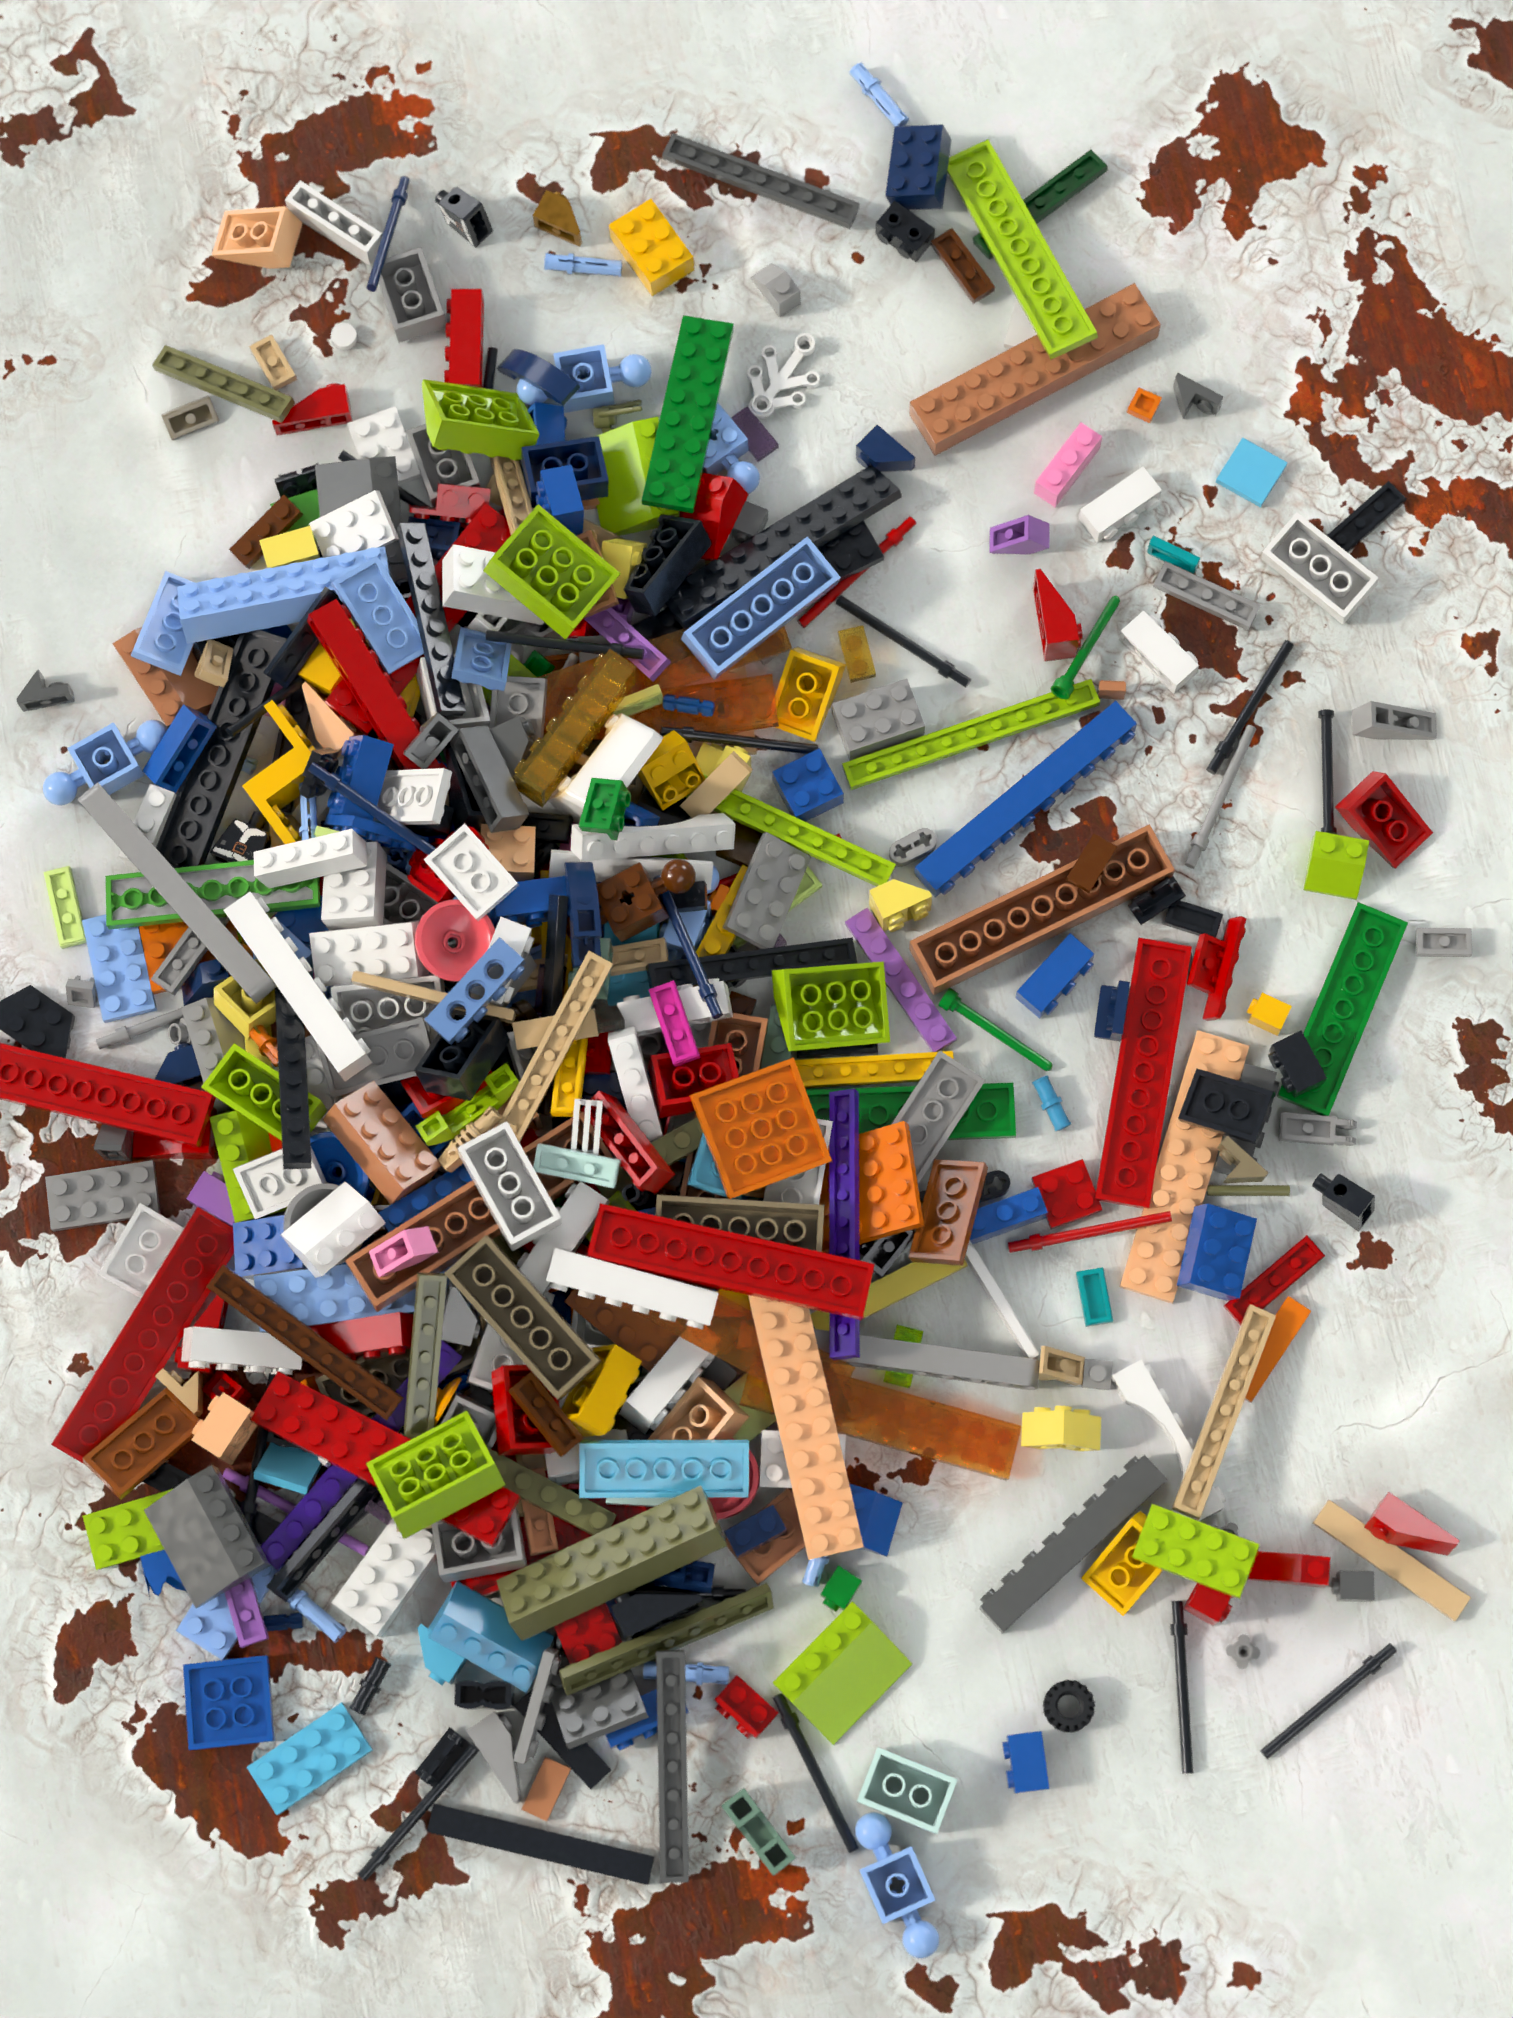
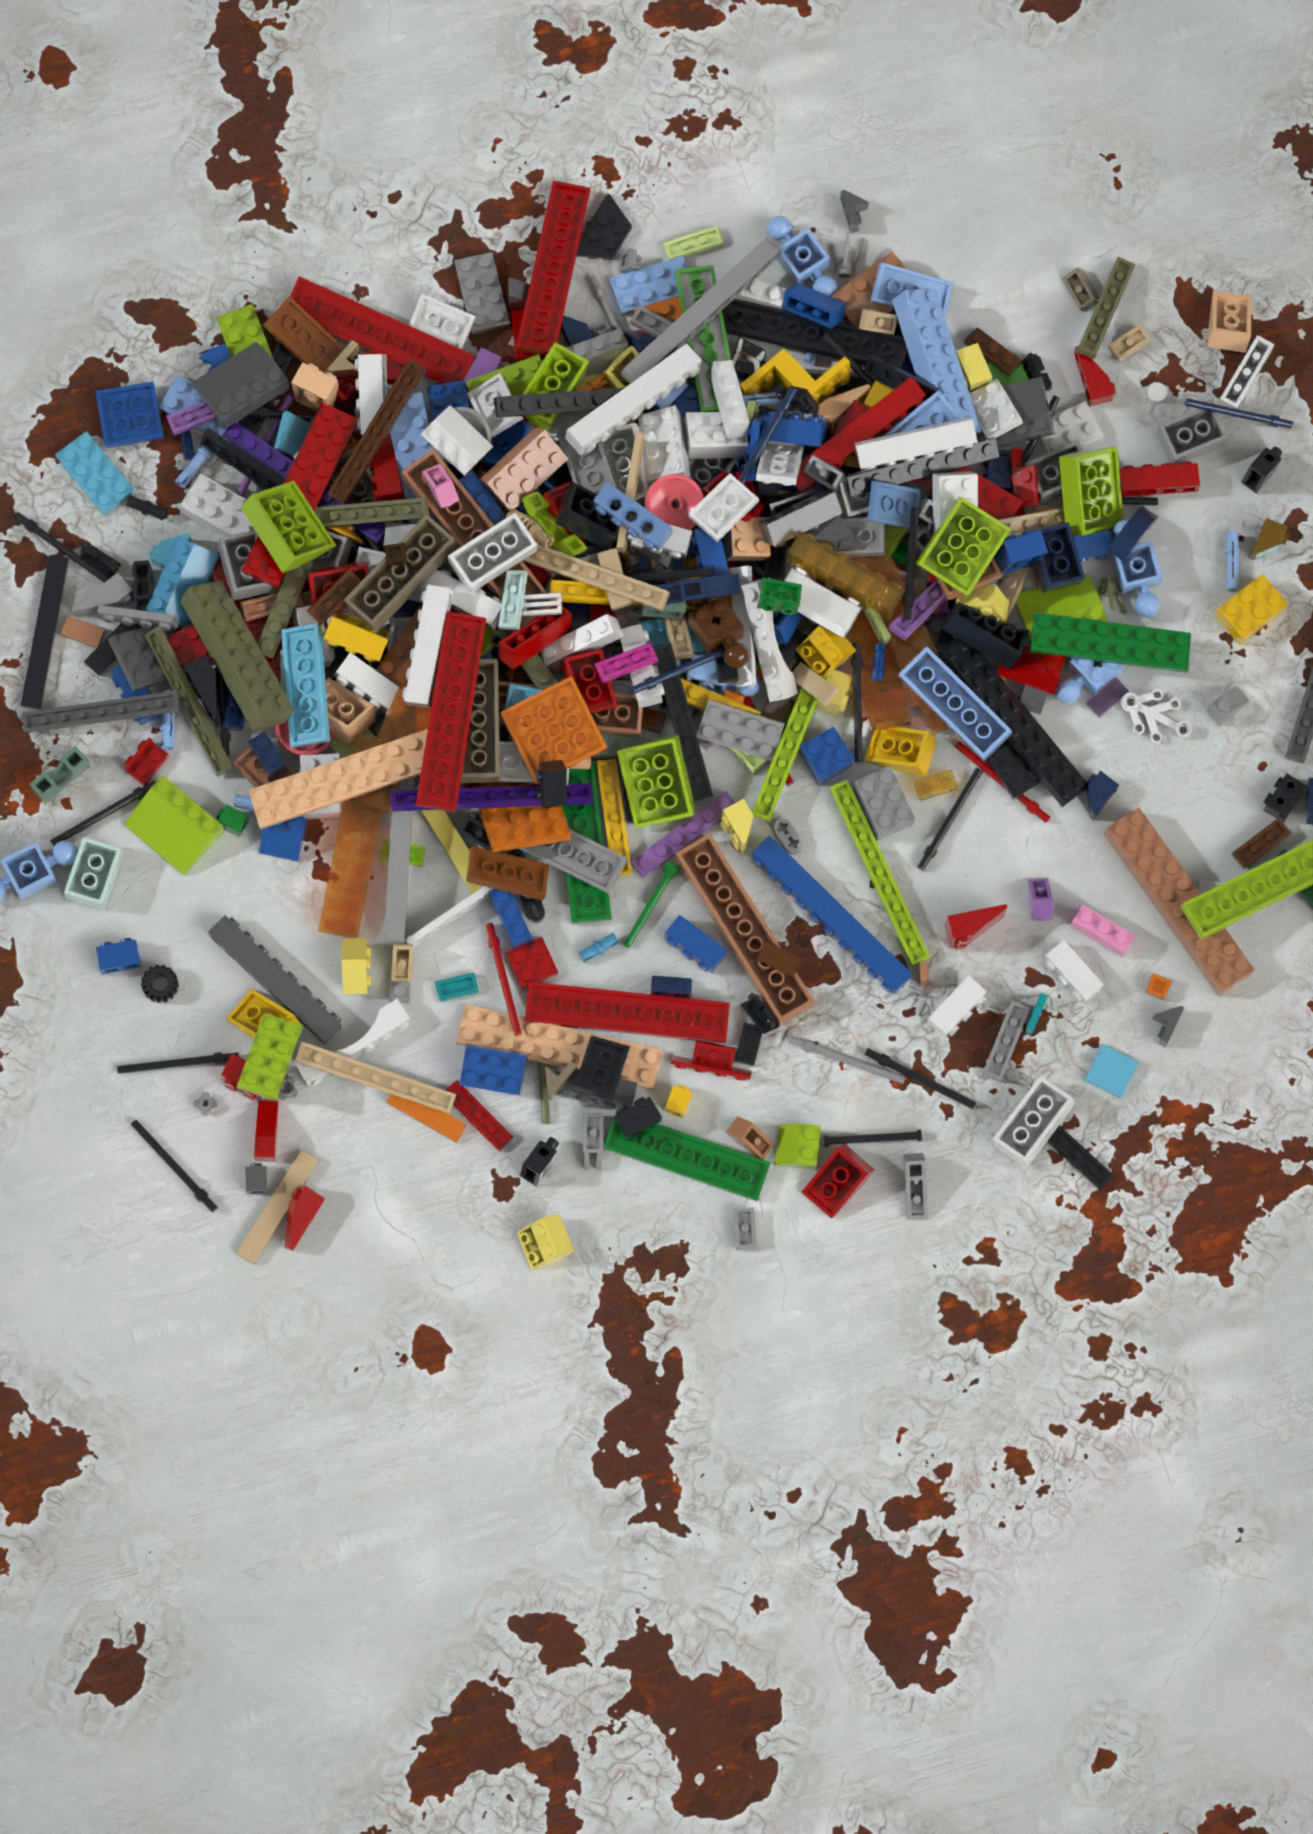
camera: 75 degrees right, 0 degrees up
green piece [1050,596,1120,700] -> none
none -> dark brown tile [385,543,407,566]
none -> light yellow slope [516,1214,574,1270]
none -> black brick [536,760,567,807]
none -> nougat slope [726,1116,775,1160]
none -> light grey plant [831,233,865,278]
none -> white brick [855,417,977,471]

